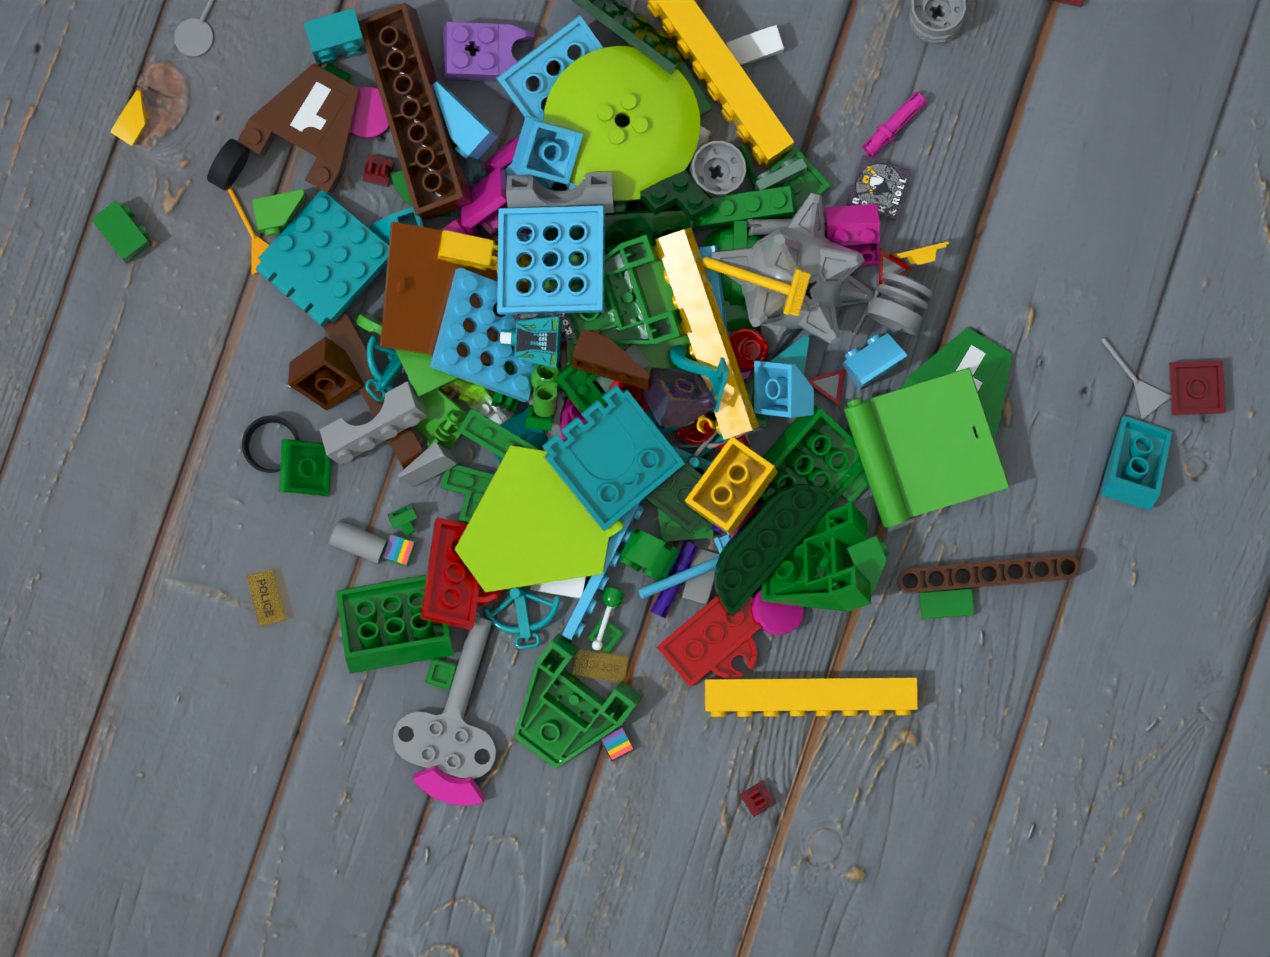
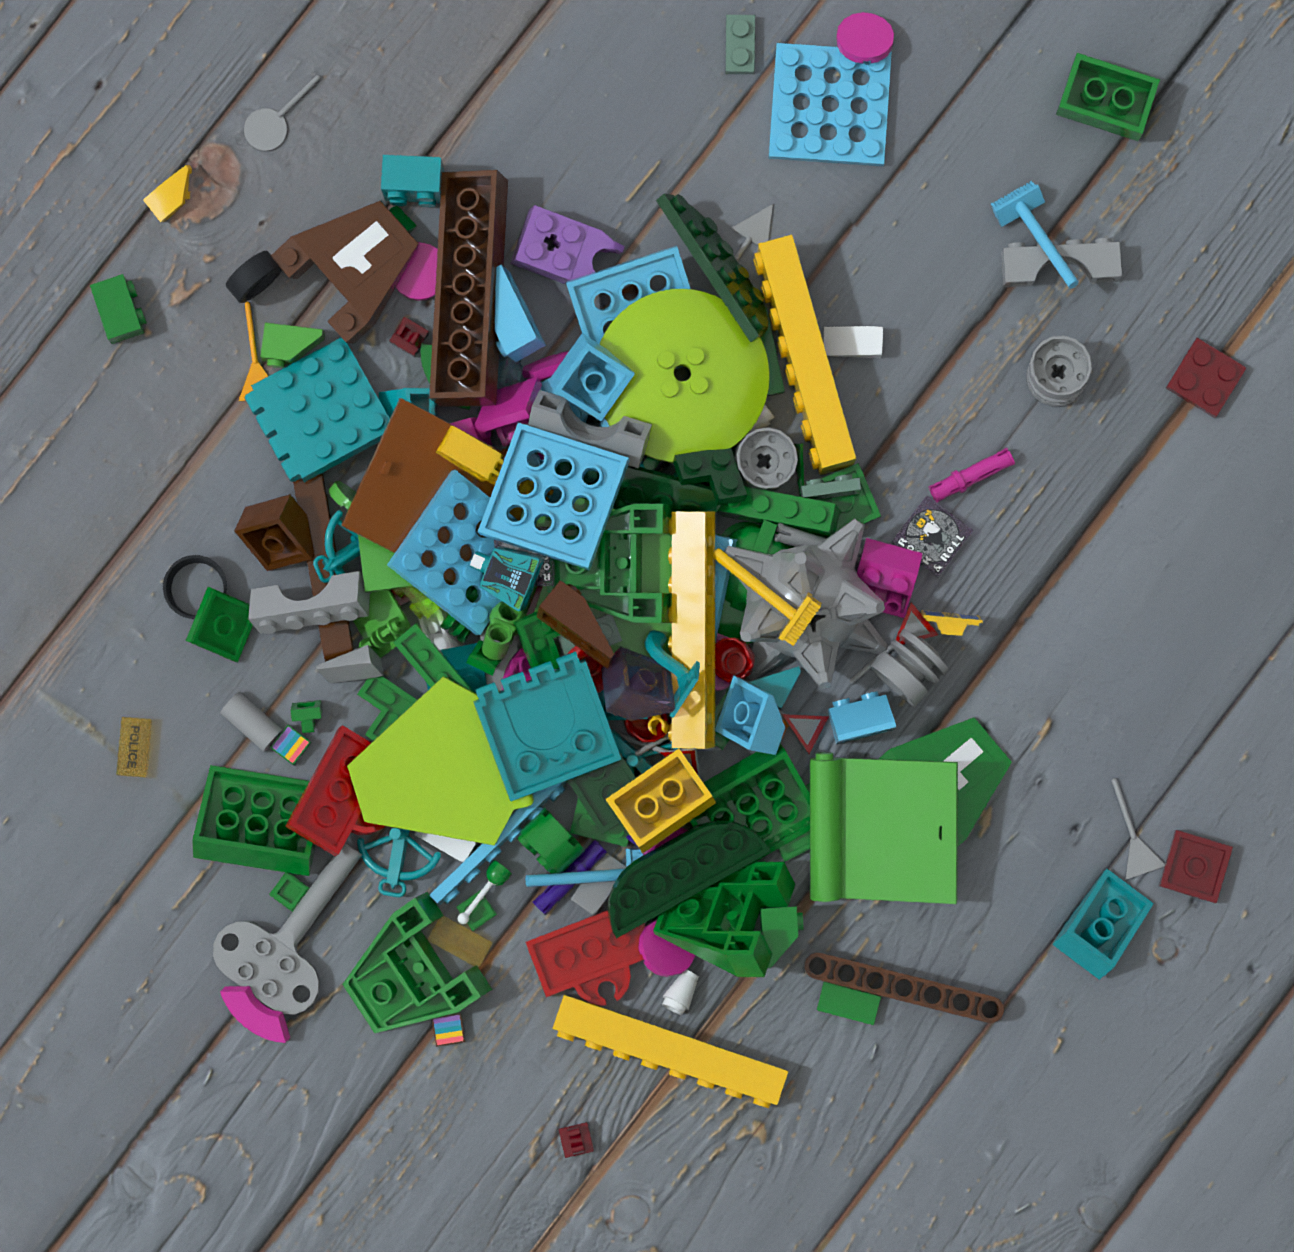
camera: 25 degrees right, 0 degrees up
none -> white cone [662,970,699,1015]

